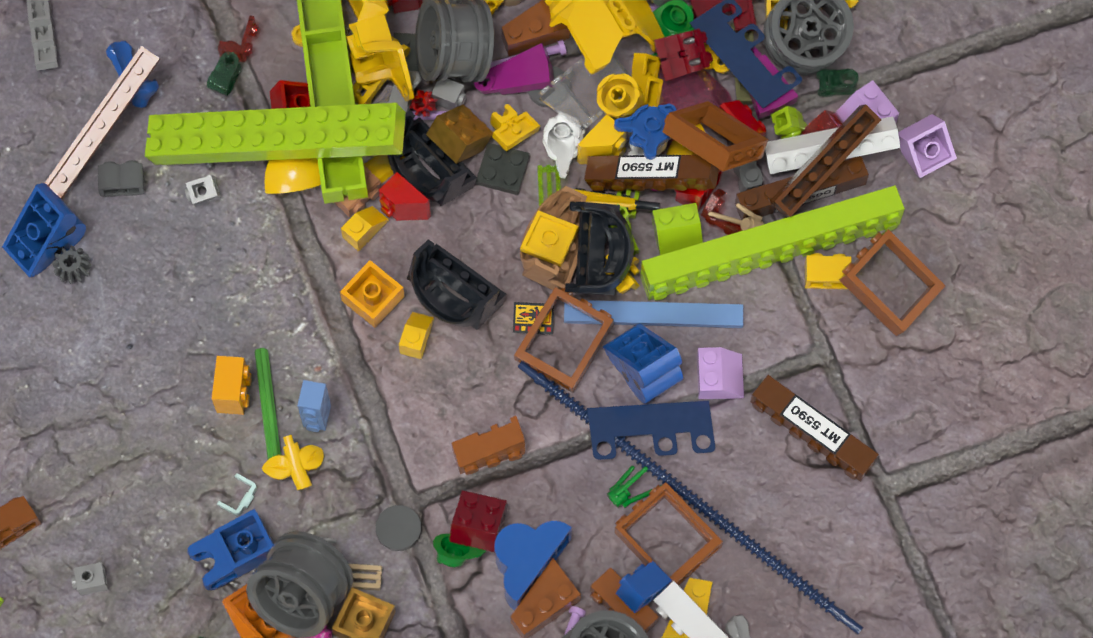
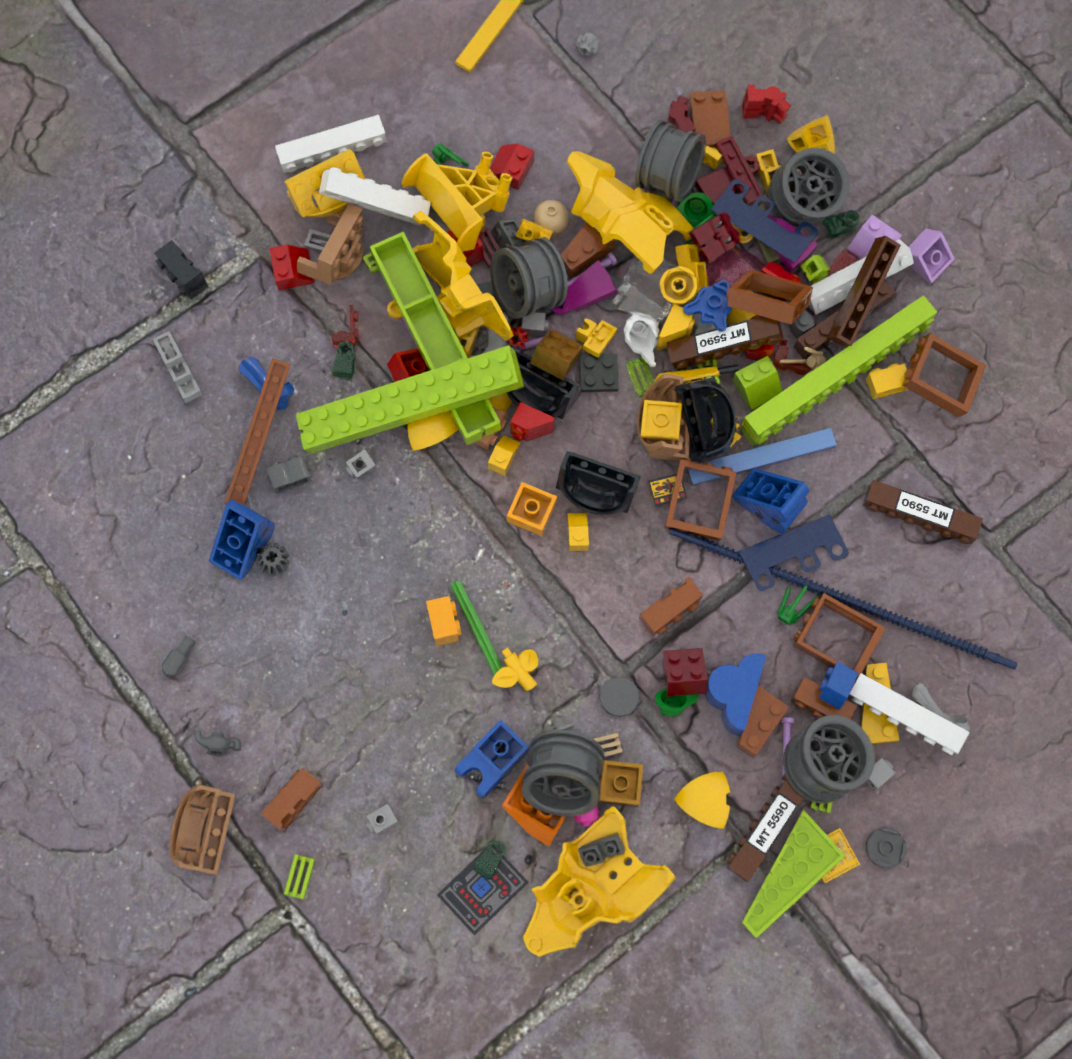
camera: 20 degrees left, 5 degrees up
light aqua piece [217,473,257,516] -> none
medium blue brick [297,380,331,432] -> none
lavender slope [697,347,744,399] -> none

